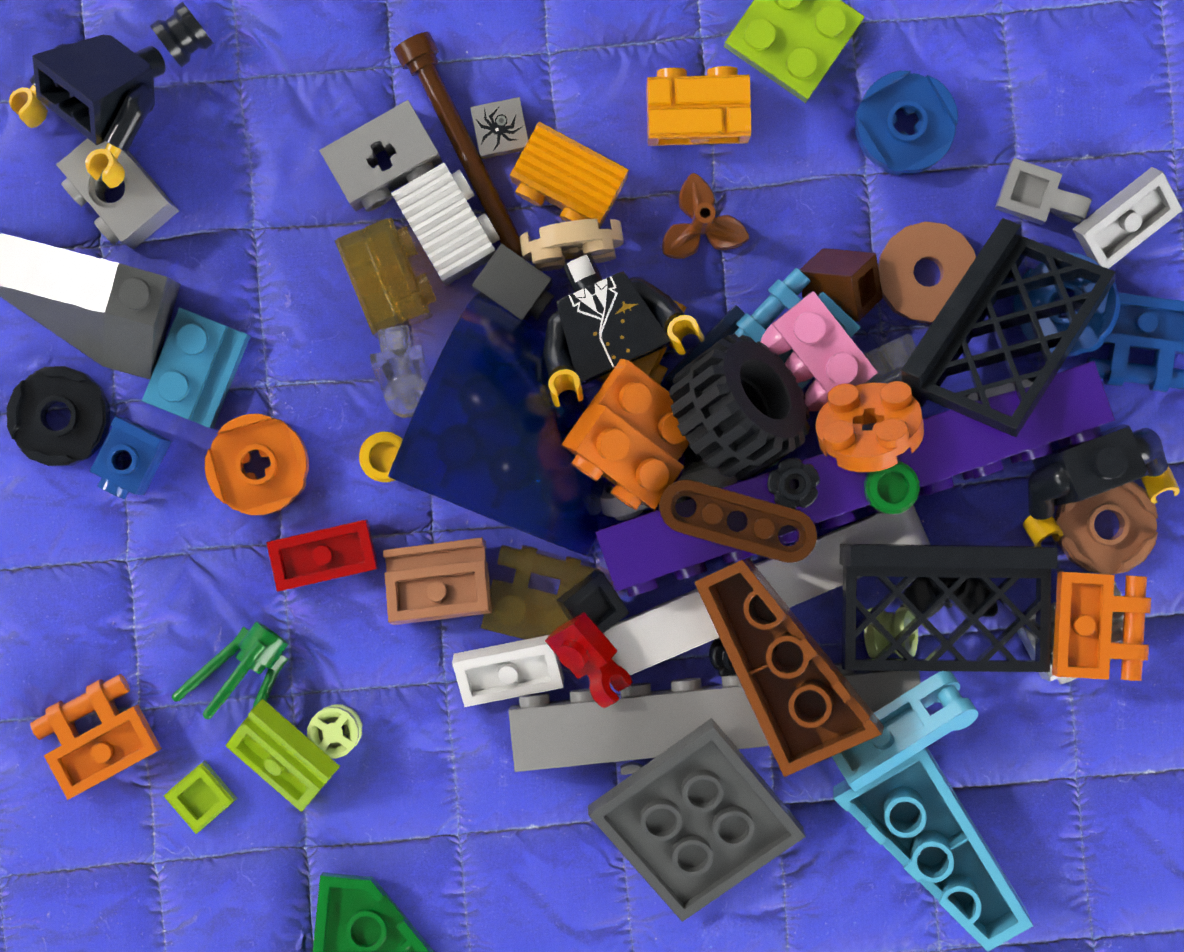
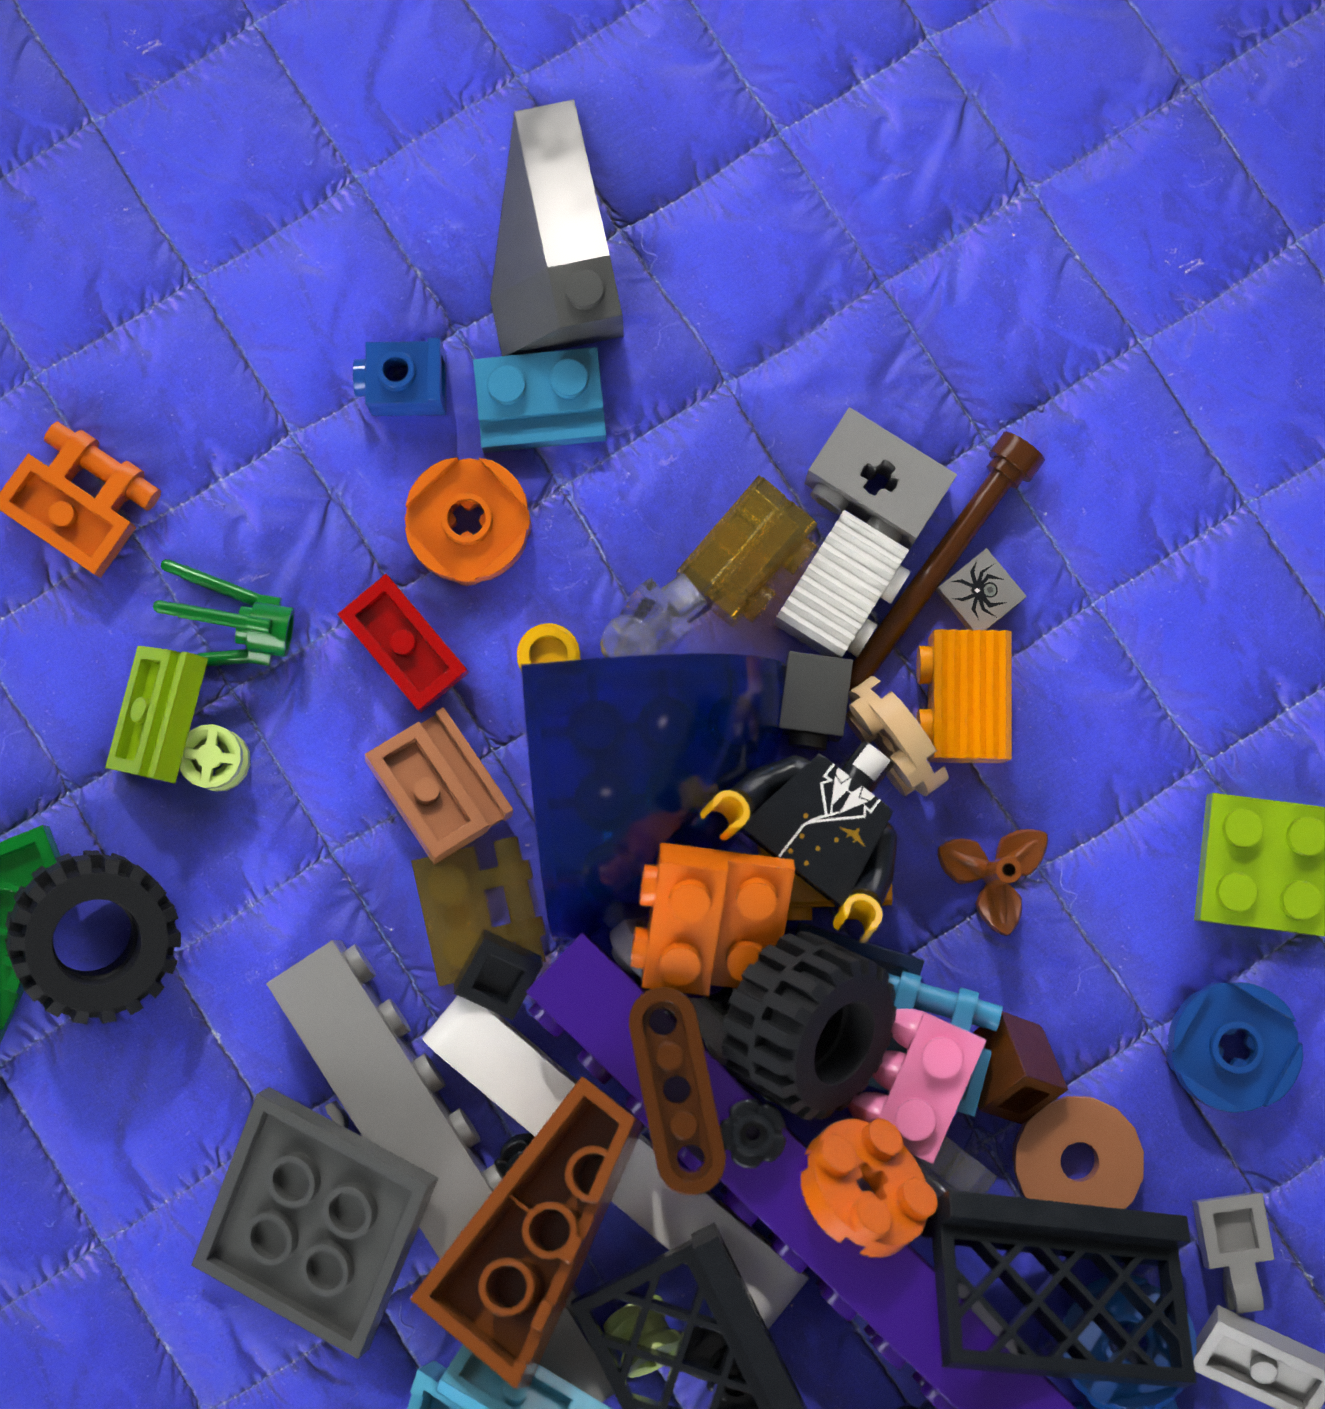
camera: 60 degrees right, 5 degrees down
black tile [7,366,110,466] -> none
black torso [9,34,166,188] -> none
light grey brick [56,138,179,249] -> none
black wheel [150,1,214,67] -> none
lime tile [163,761,238,834] -> none
white plate [452,635,564,707] -> none
red plate [545,612,633,708] -> none
light orange brick [646,66,751,146] -> none
green tile [864,461,920,514] -> none
none -> black tyre [5,850,181,1024]

